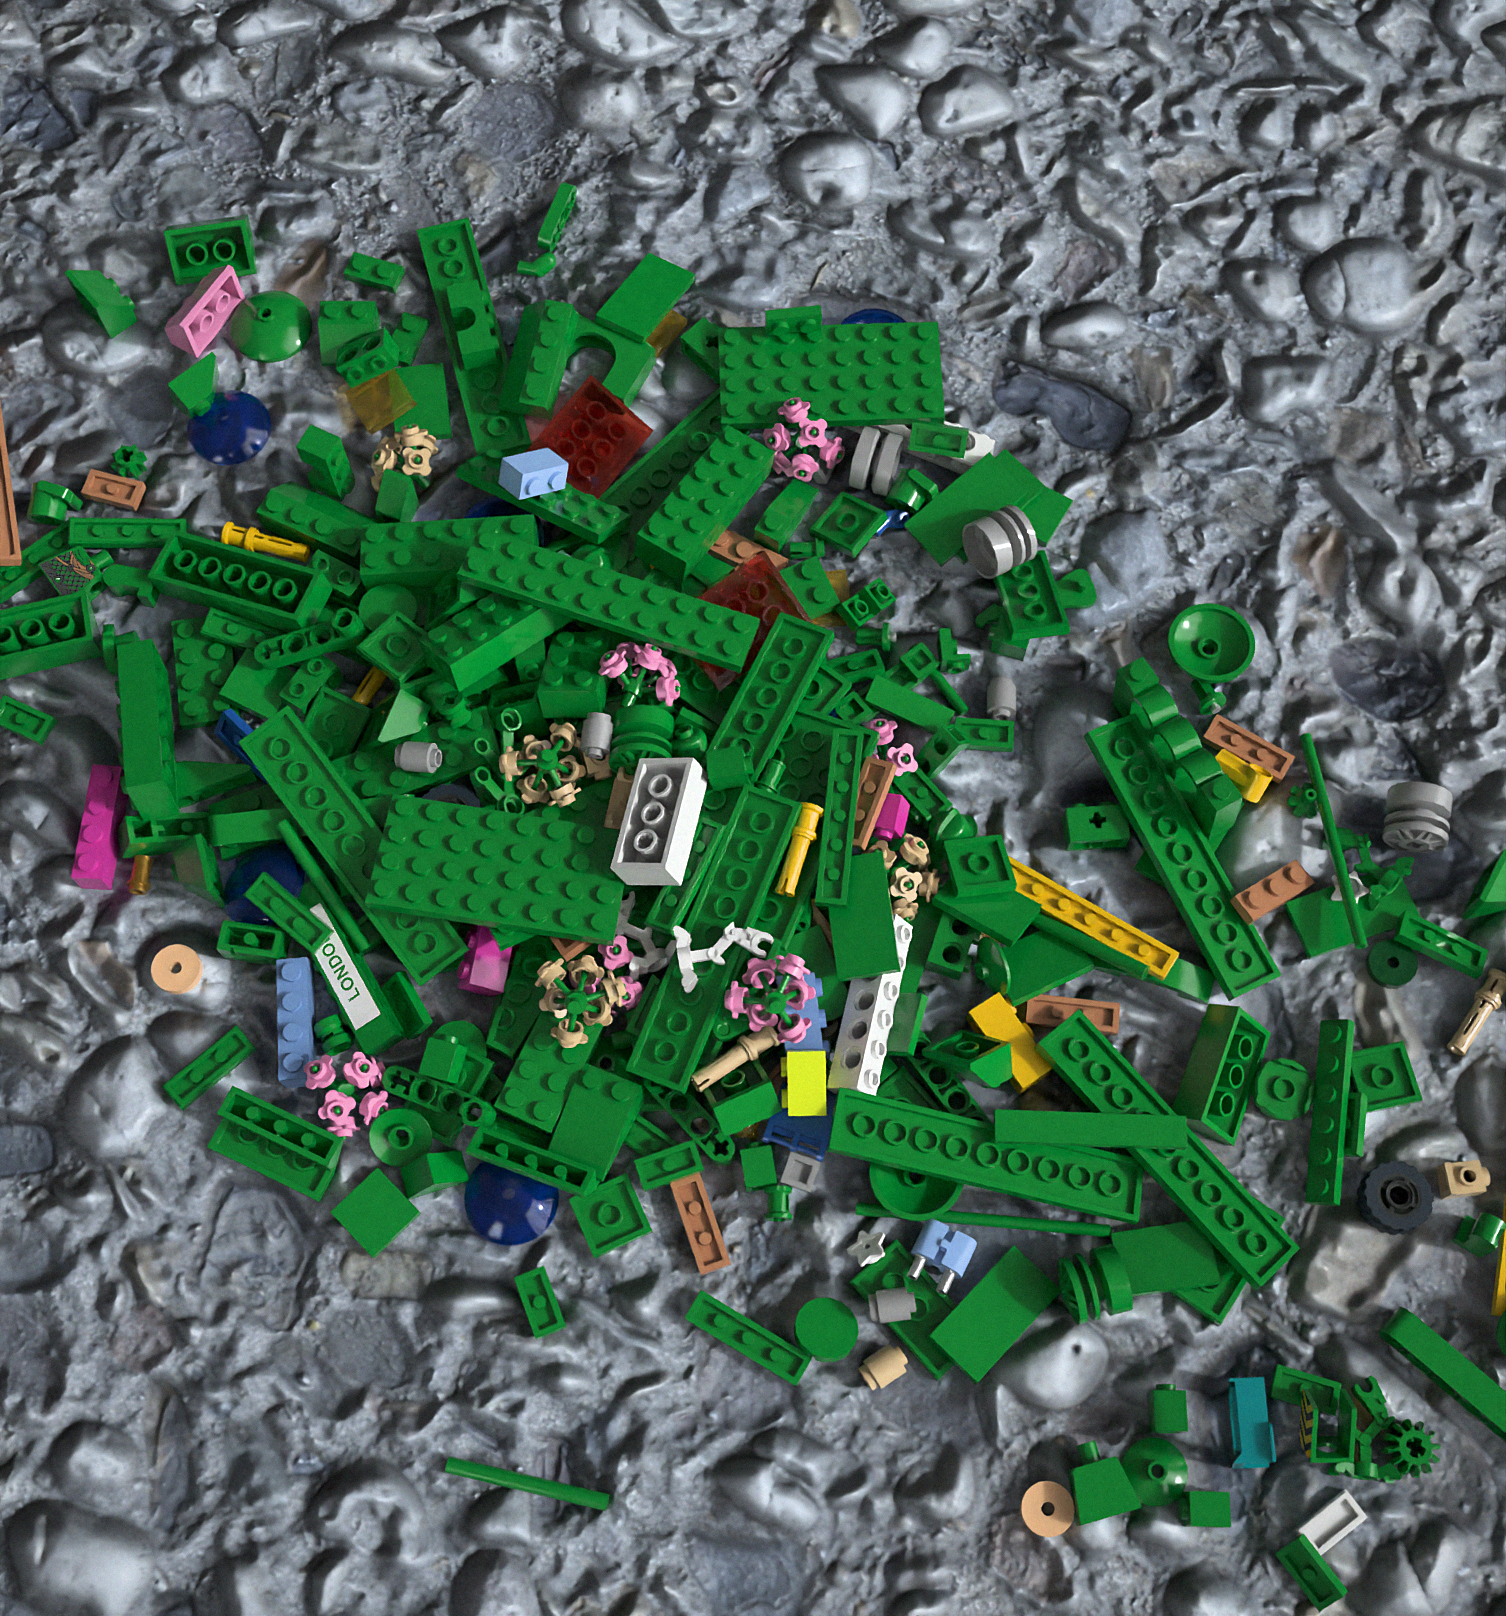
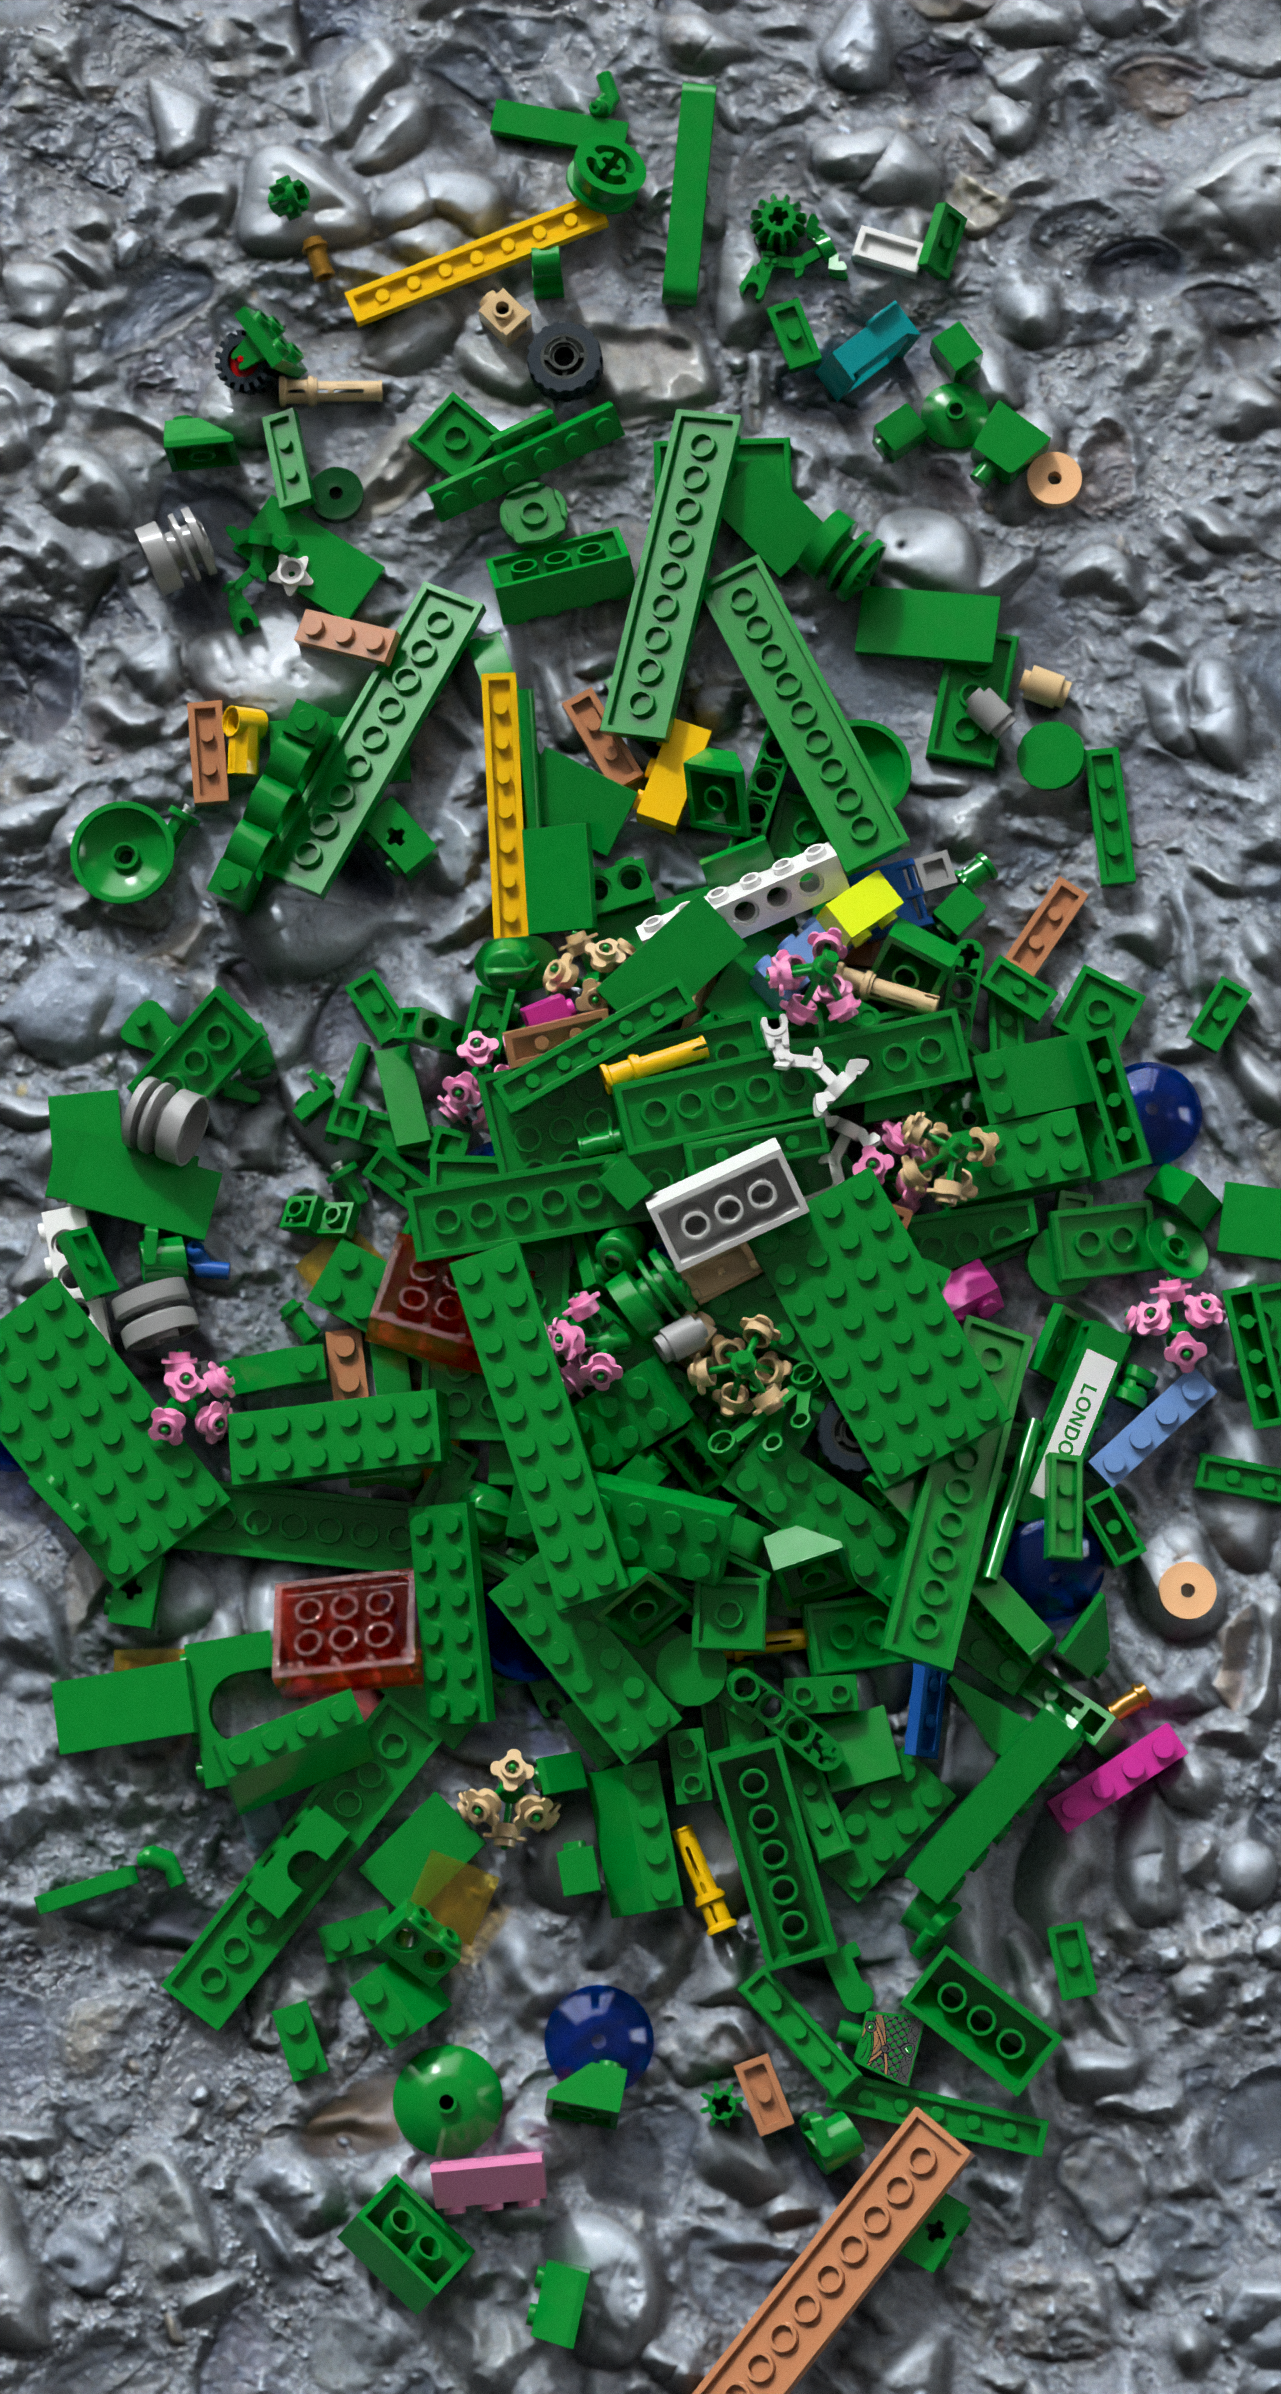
camera: 125 degrees left, 10 degrees up
green beam [382,1065,496,1128] -> none
light grey brick [394,741,442,773] -> none
green brick [418,1034,468,1084] -> none
green wheel [435,691,472,728] -> none
light blue brick [498,448,569,500] -> none
green tile [809,491,888,558] -> none
white plate [847,1230,885,1267] -> none
green piece [856,1202,1111,1237] -> none
light blue piece [907,1219,977,1295] -> none
green plate [941,834,1017,898] -> none
green dish [974,937,1011,996] -> none
light grey brick [987,677,1016,720] -> none
green tile [993,1109,1188,1150] -> none
green plant [1287,782,1319,819] -> none
green piece [1299,733,1368,949] -> none
green piece [1299,1389,1357,1463] -> none

